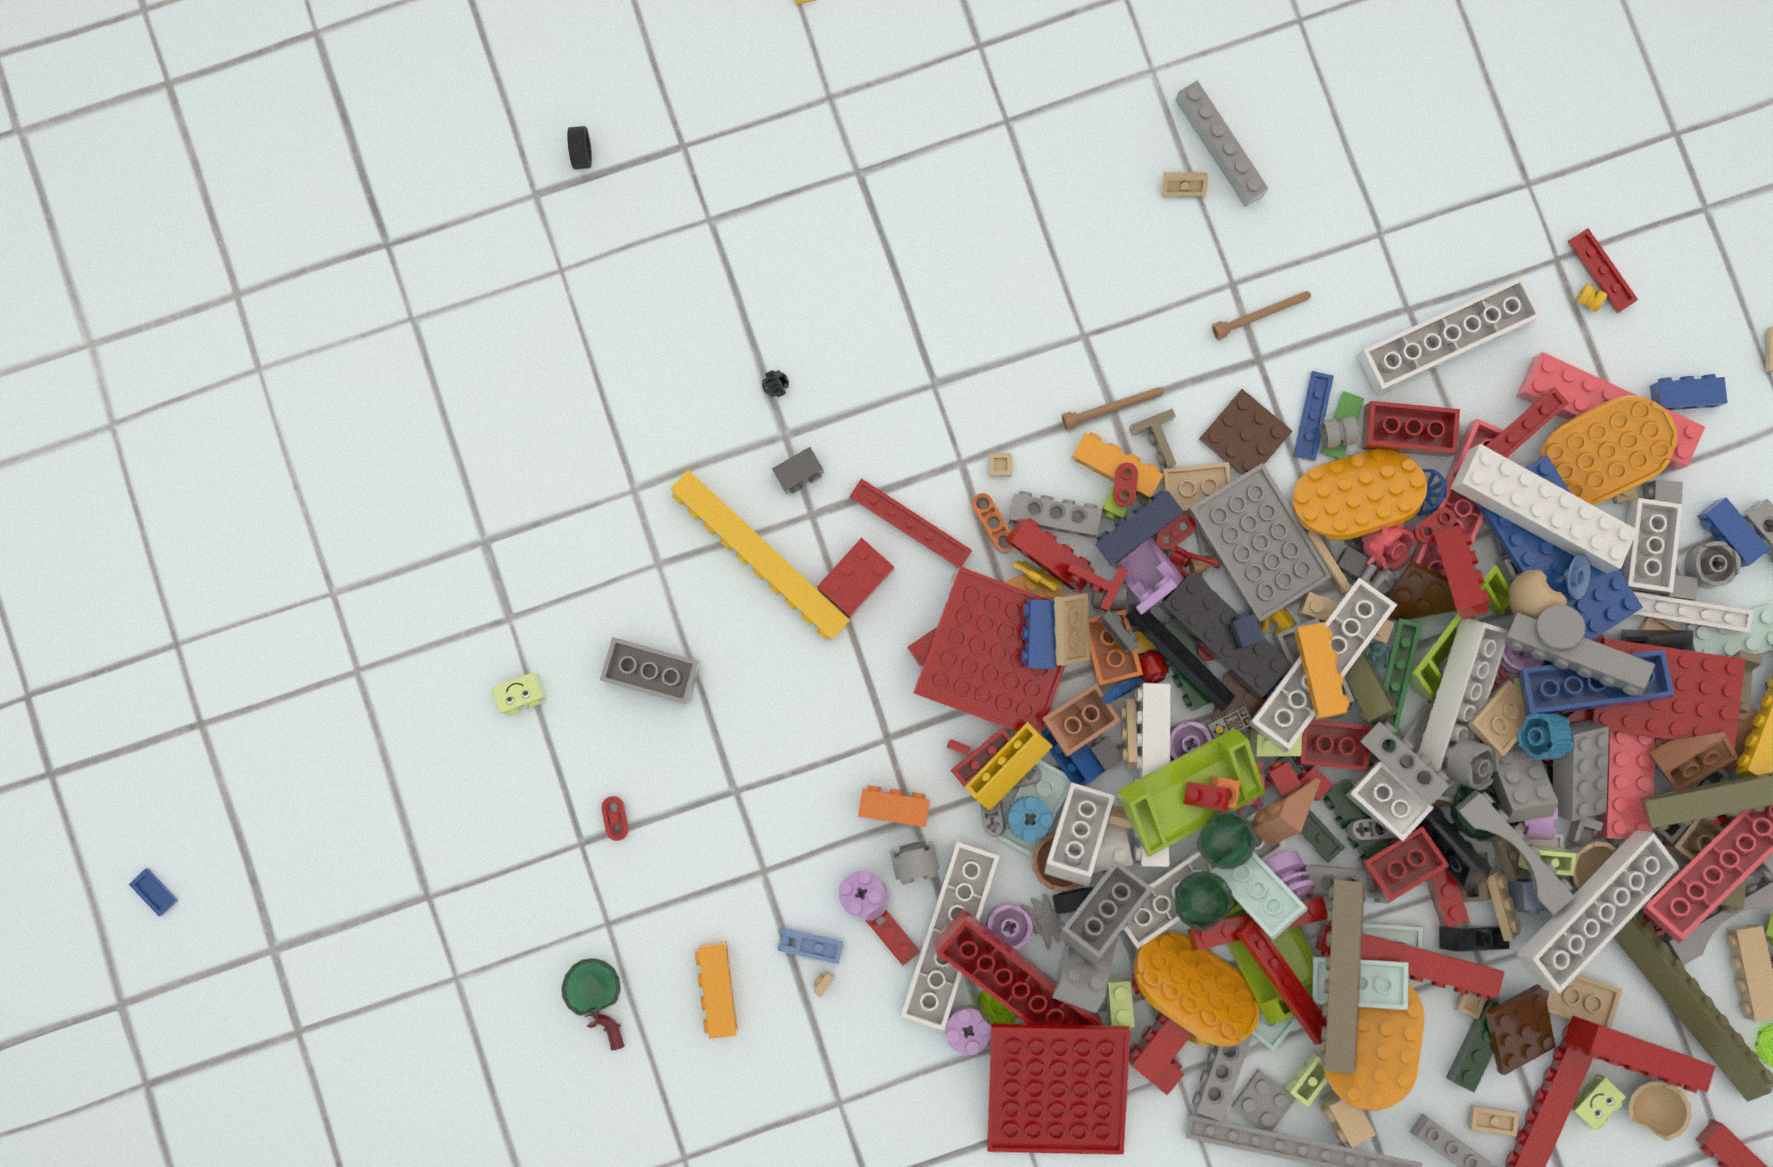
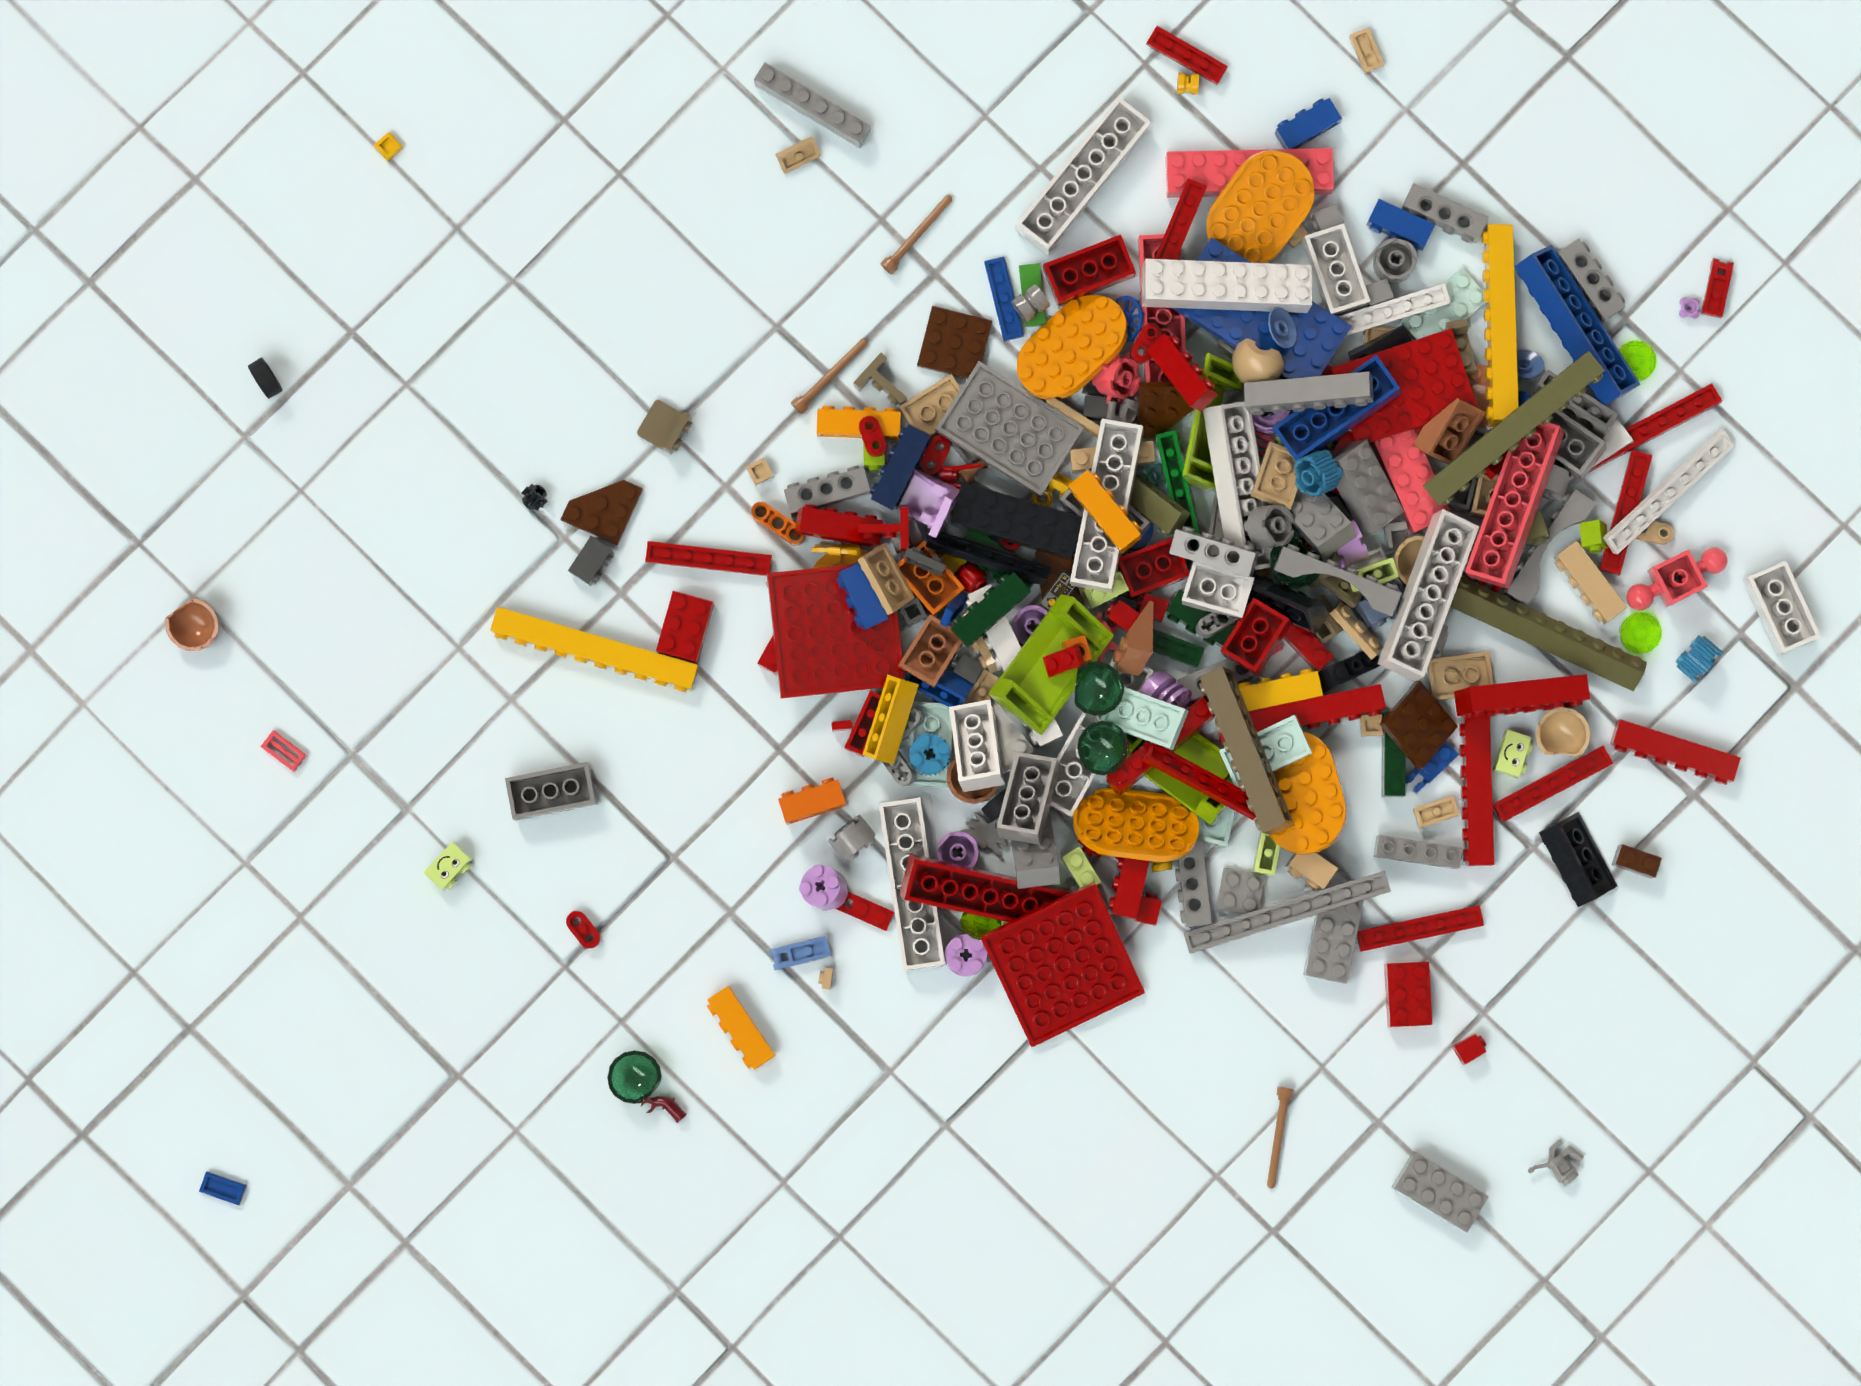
camera: 30 degrees left, 0 degrees up
tan plate [1108,805,1131,829] -> none
dark blue brick [1229,612,1264,649] -> none
light grey tile [1536,605,1585,650] -> none
none -> nougat cylinder [165,598,219,651]
none -> coral tile [260,730,307,772]
none -> reddish brown plate [560,480,643,546]
none -> dark tan bracket [637,400,693,455]
none -> dark grey brick [899,597,927,628]
none -> dark green brick [951,572,1031,649]
none -> tan plate [964,669,999,704]
none -> yellow brick [1238,669,1323,711]
none -> blue hinge [1405,741,1459,793]
none -> red plate [1493,745,1613,823]

